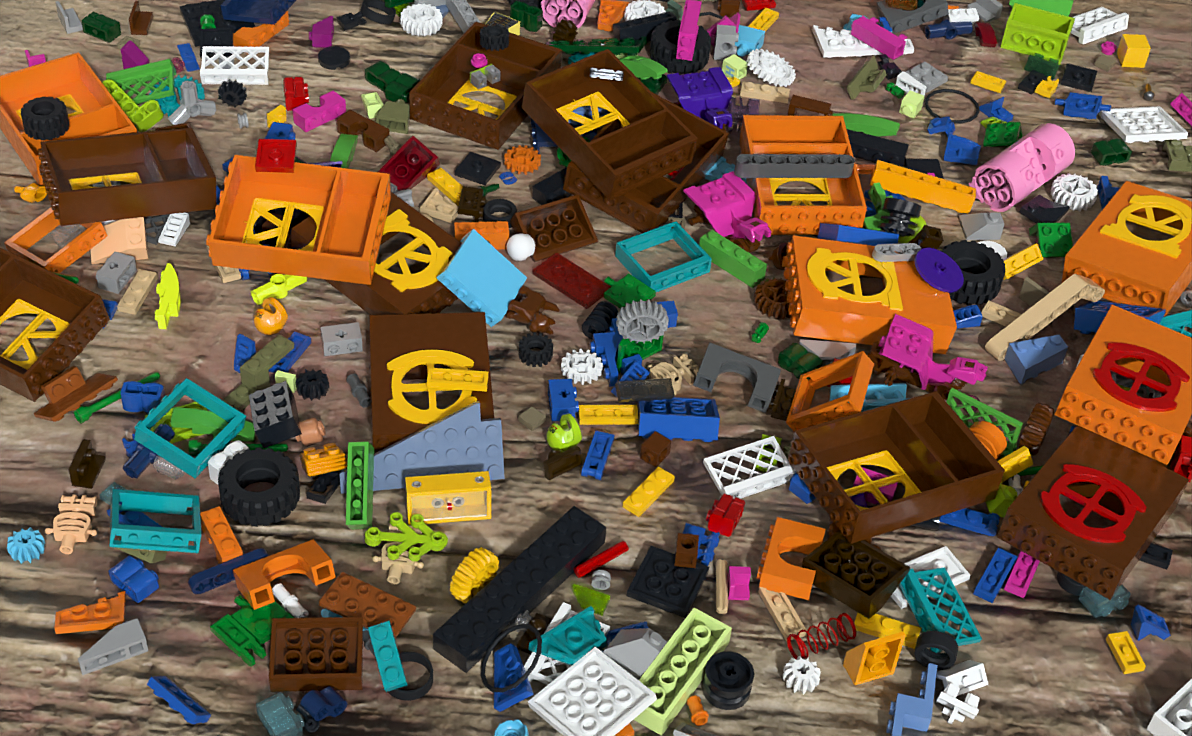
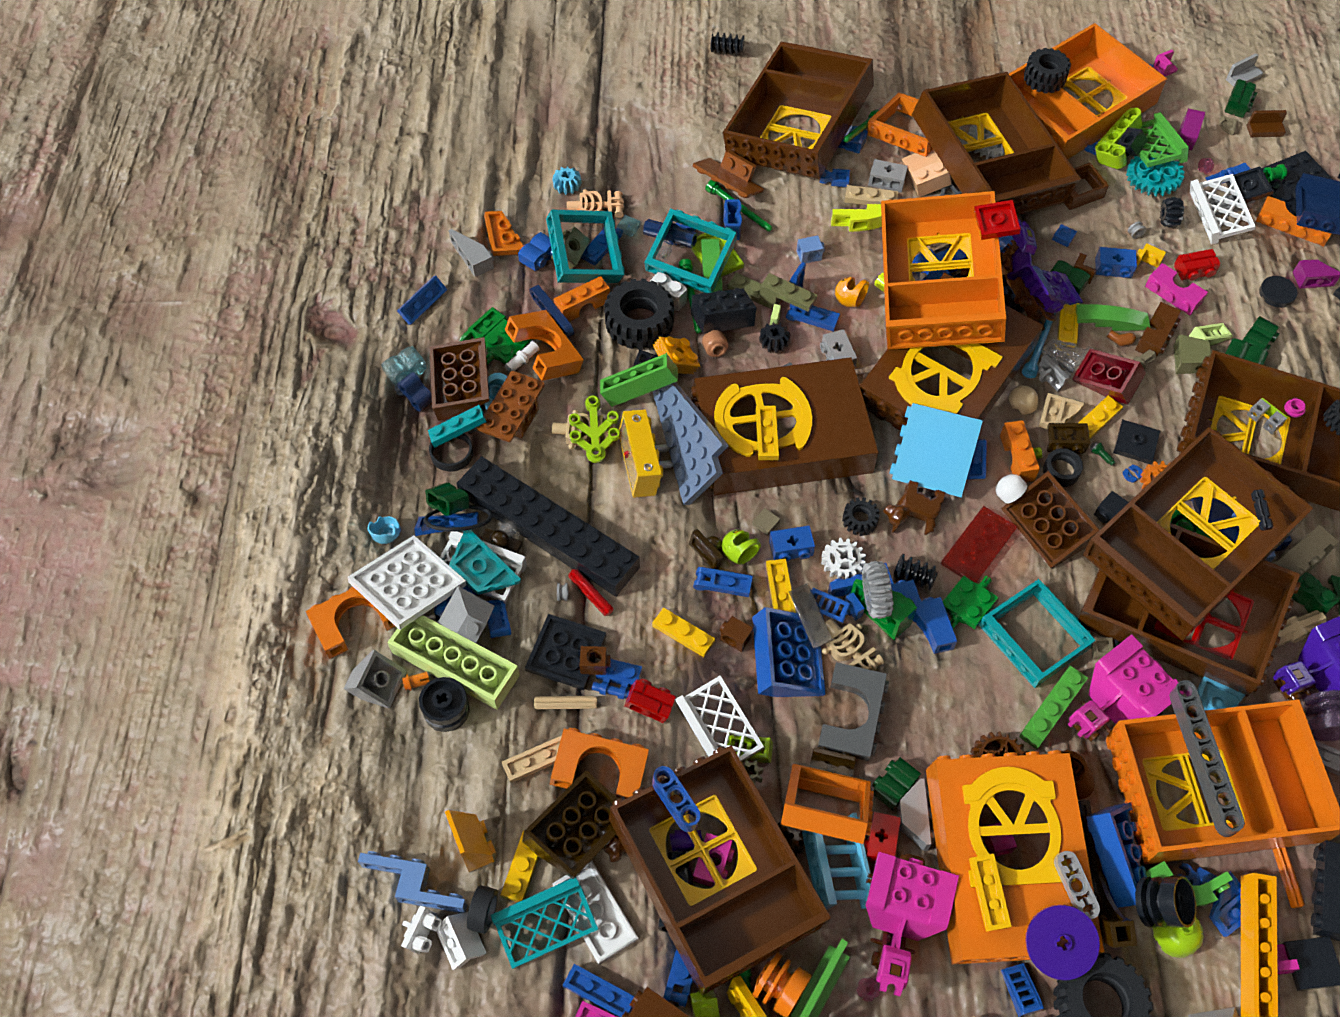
camera: 90 degrees right, 15 degrees up
dark brown bracket [68,439,106,489] -> none
light grey piece [167,81,216,125] -> none
yellow gear [450,547,499,603] -> none
clear neon green tile [572,583,610,616] -> none
dark pink panel [728,566,751,600] -> none
green piece [751,322,769,343] -> none
white gear [783,655,821,695] -> none
red piece [787,613,857,660] -> none
none -> dark green brick [425,482,470,516]
none -> blue beam [652,766,701,832]
none -> medium blue brick [796,235,825,263]
none -> yellow plate [969,854,1012,932]
none -> dark orange arm [1107,330,1136,346]
none -> black brick [1117,127,1148,156]

